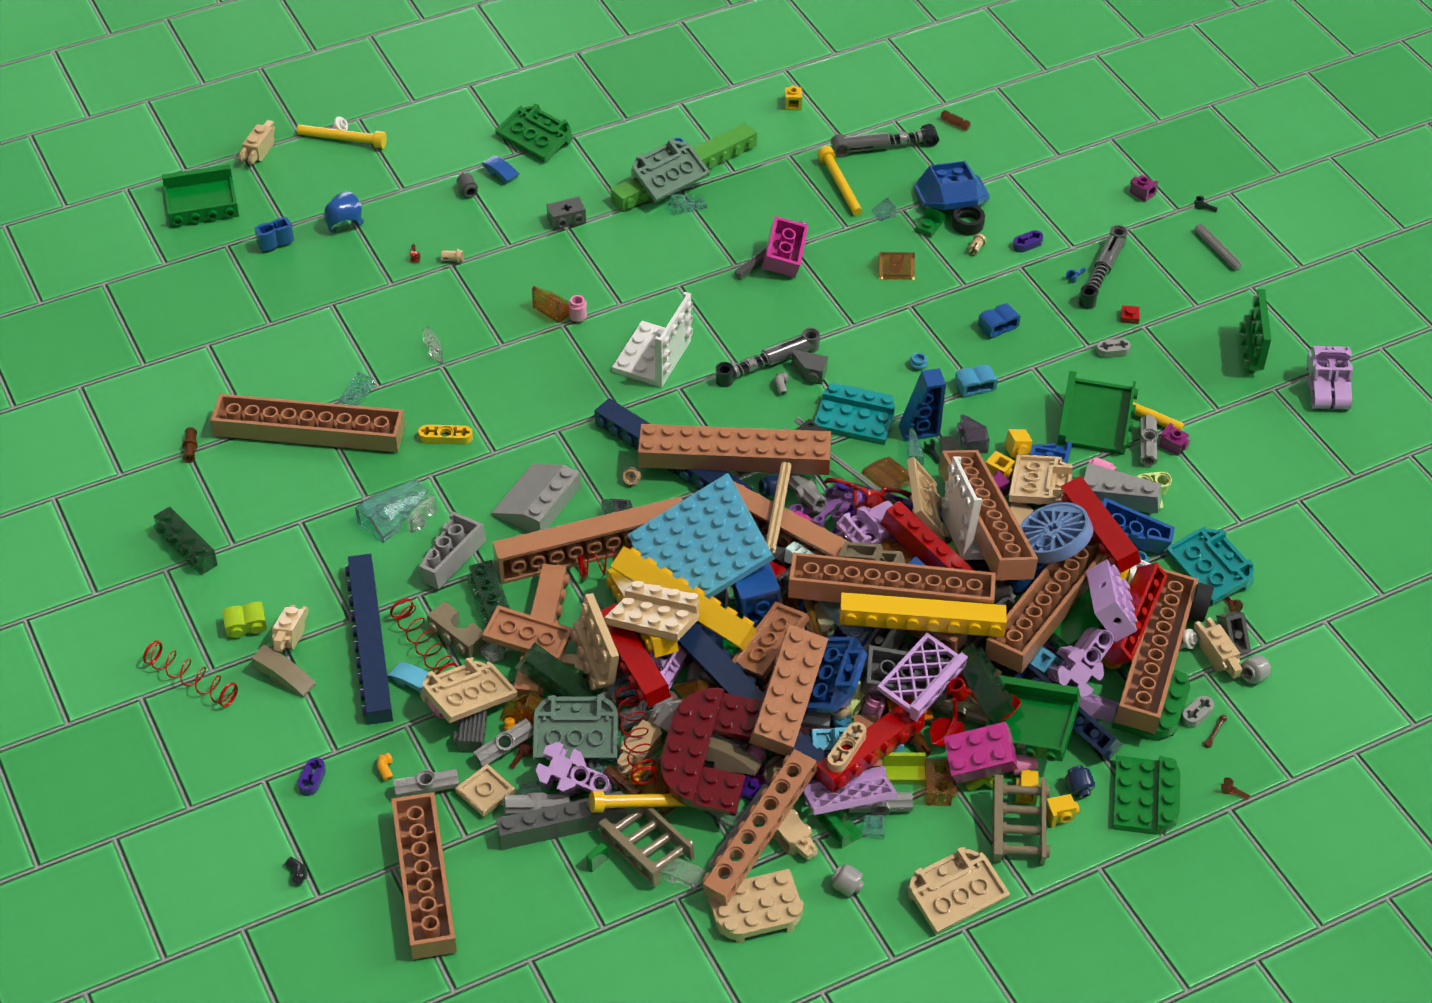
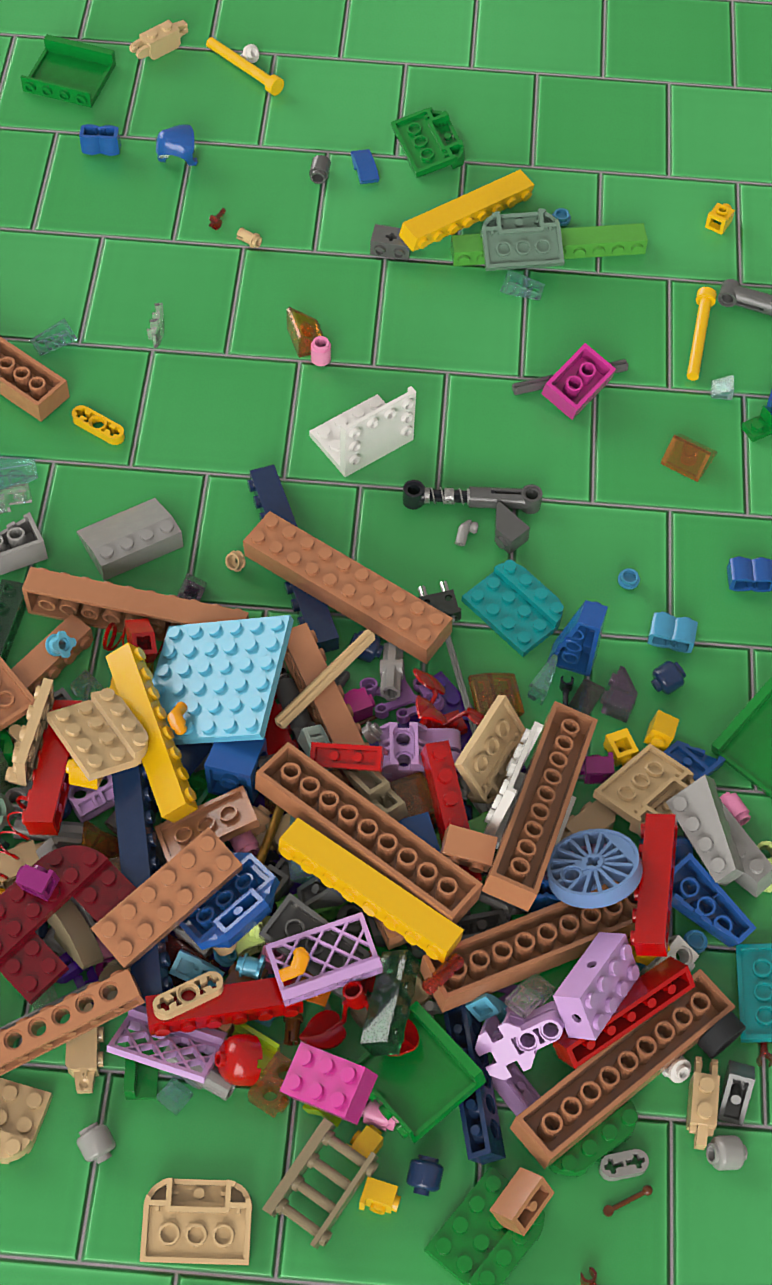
camera: 30 degrees right, 10 degrees up
none -> magenta brick [15,864,60,901]
none -> medium azure brick [45,631,77,658]
none -> red slope [125,618,157,663]
none -> light orange arm [167,702,188,735]
none -> red cylinder [215,1033,263,1086]
none -> medium azure brick [235,952,266,980]
none -> light orange arm [278,947,310,982]
none -> red panel [310,742,388,772]
none -> light grey plate [361,722,383,744]
none -> yellow brick [399,169,534,252]
none -> clear red axle [422,953,464,995]
none -> nougat brick [440,824,498,873]
none -> nougat brick [490,1167,555,1236]
none -> clear slope [505,973,556,1019]
none -> dark blue head [651,661,686,695]
none -> light grey wedge [666,775,745,886]

